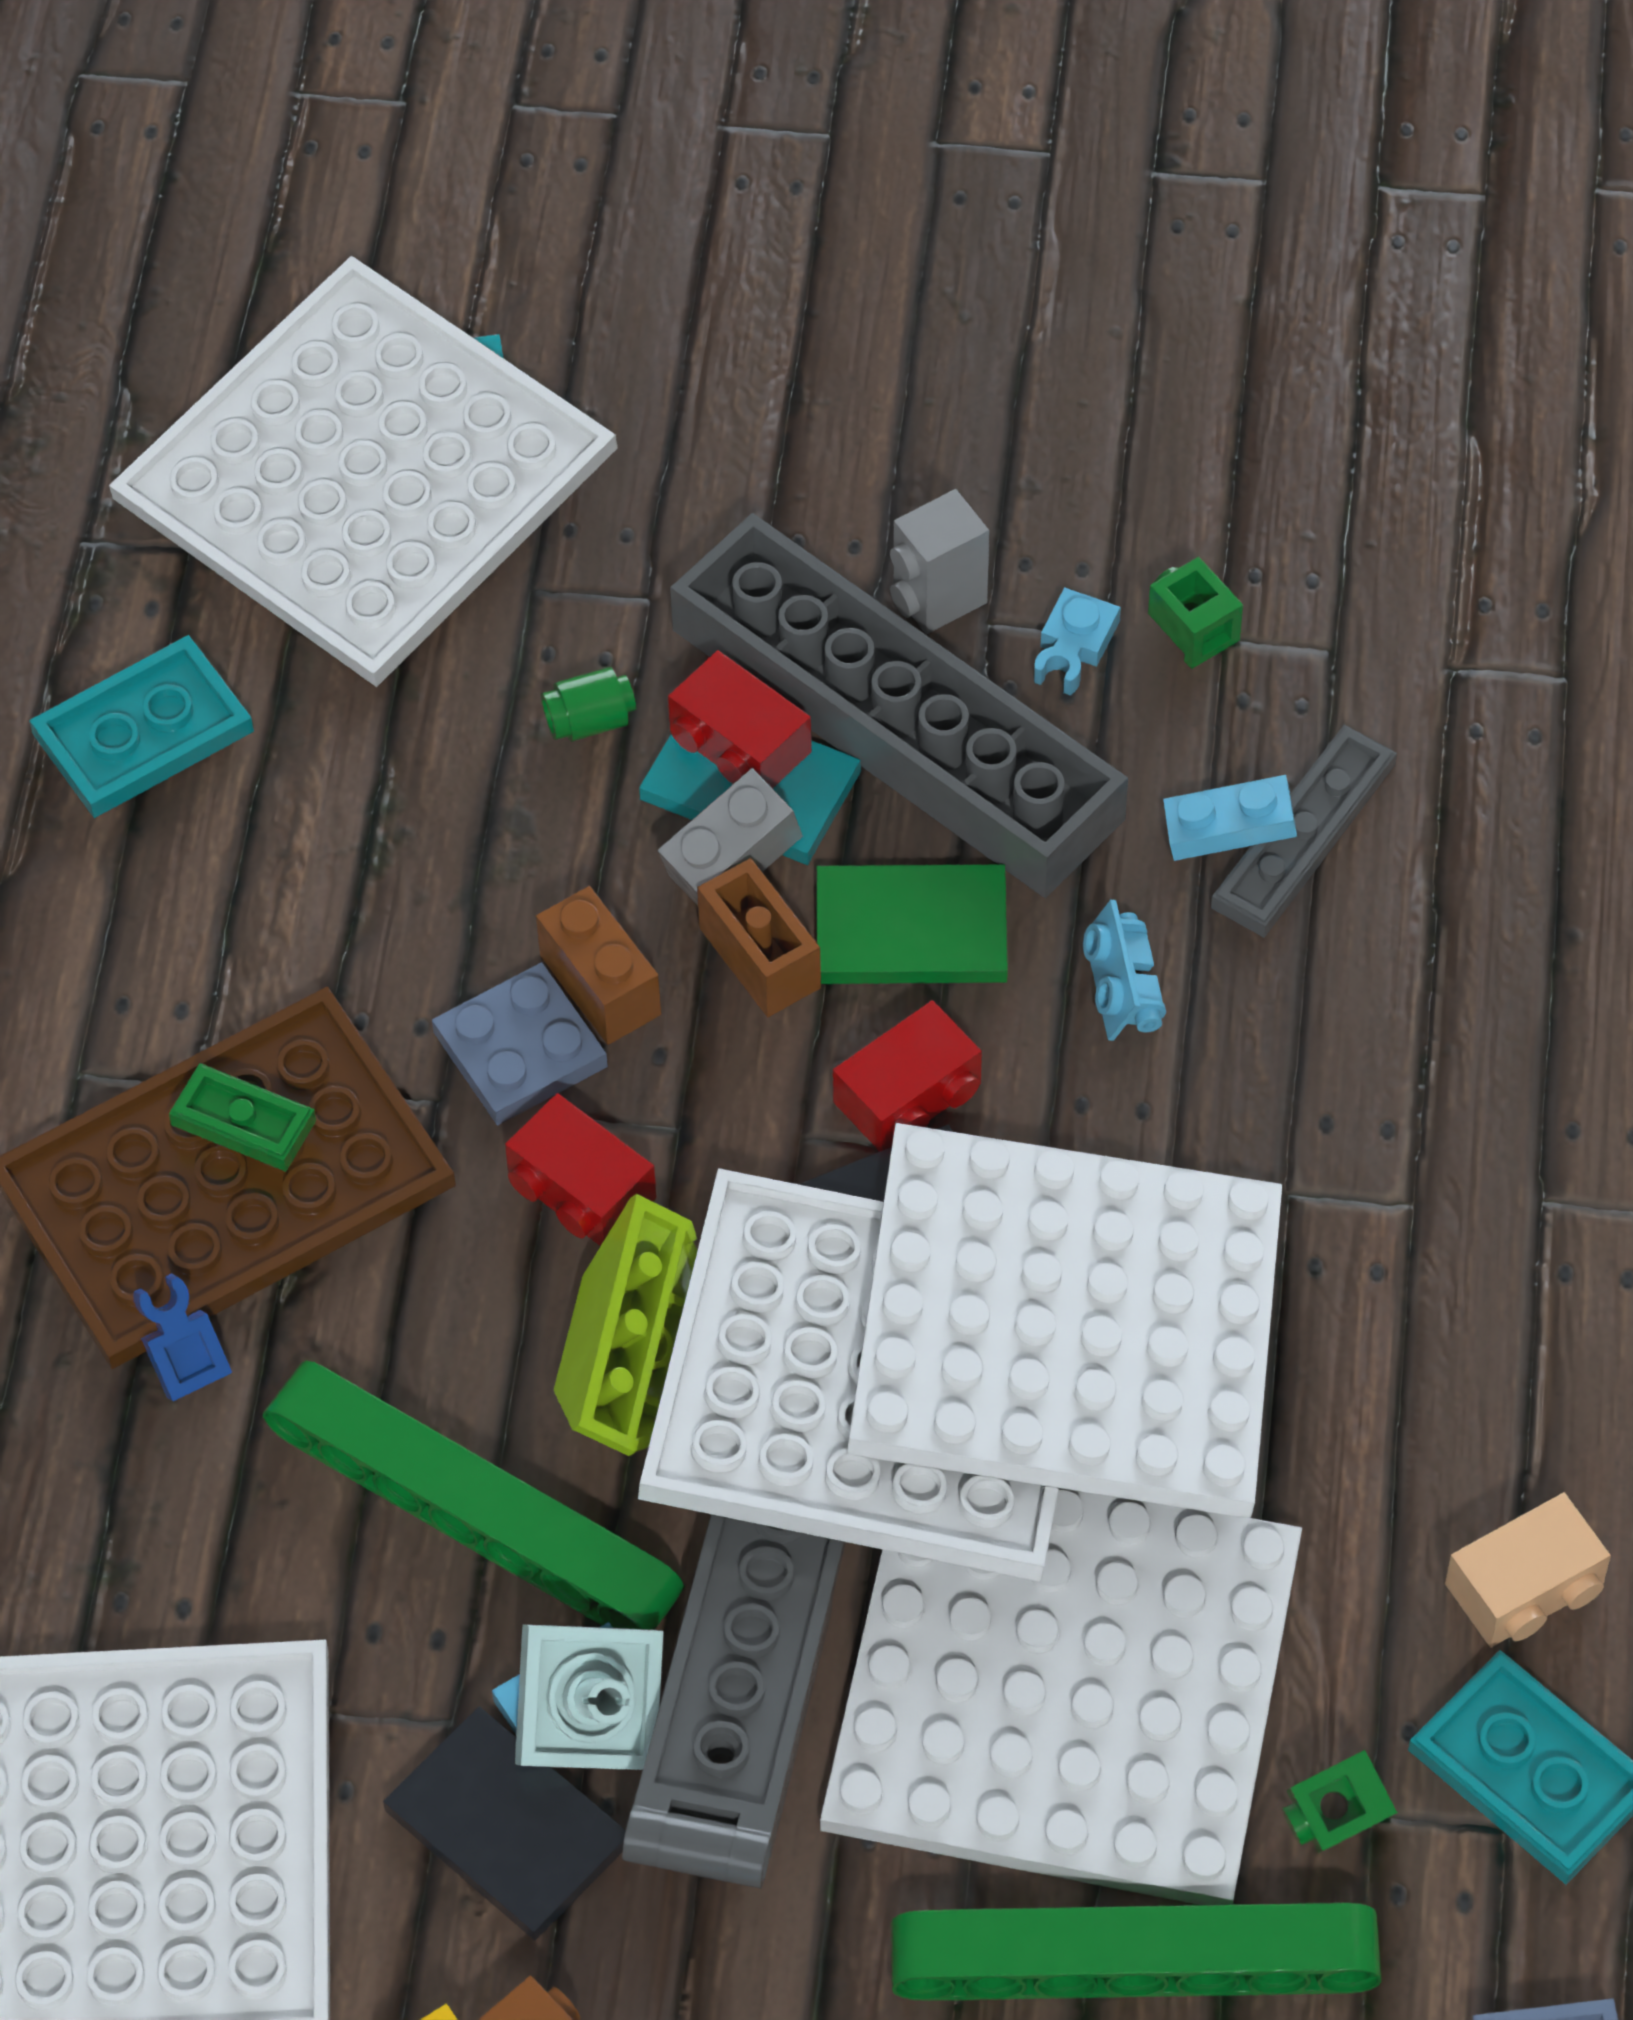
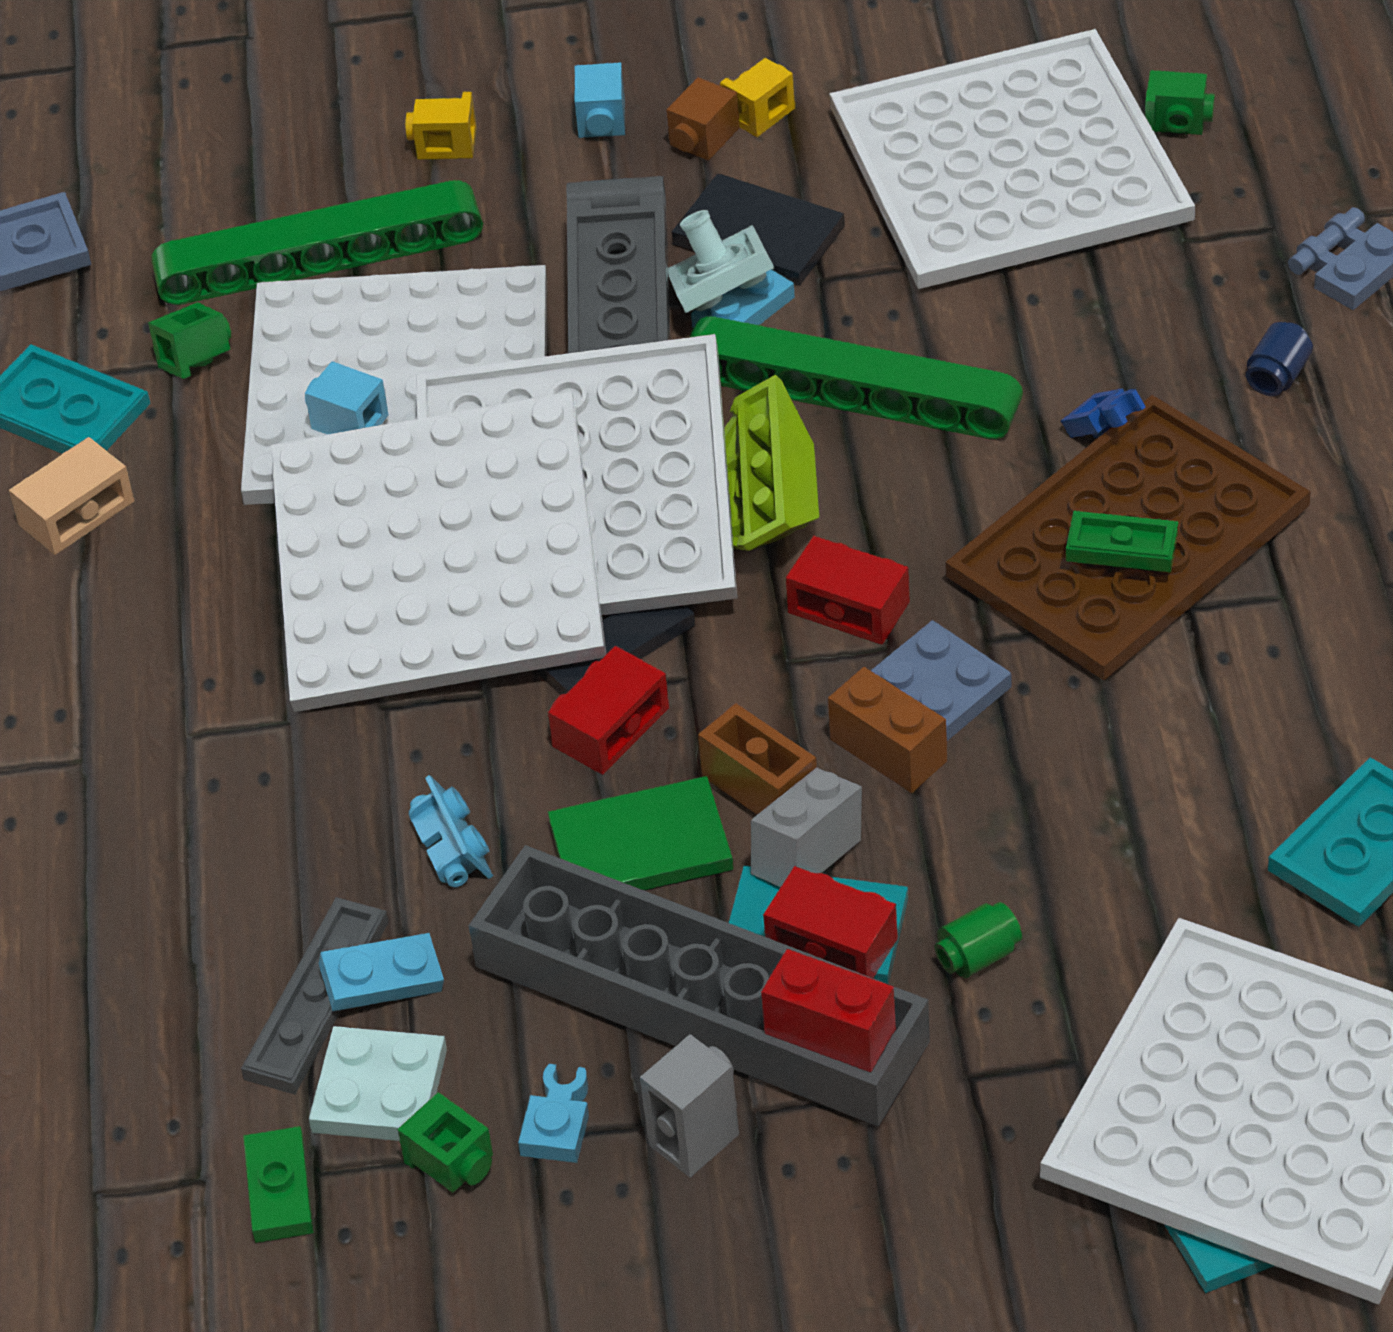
camera: 170 degrees right, 10 degrees down
none -> green plate [243,1126,314,1243]
none -> medium azure brick [305,361,389,435]
none -> light aqua plate [309,1026,447,1141]
none -> red brick [761,949,896,1072]

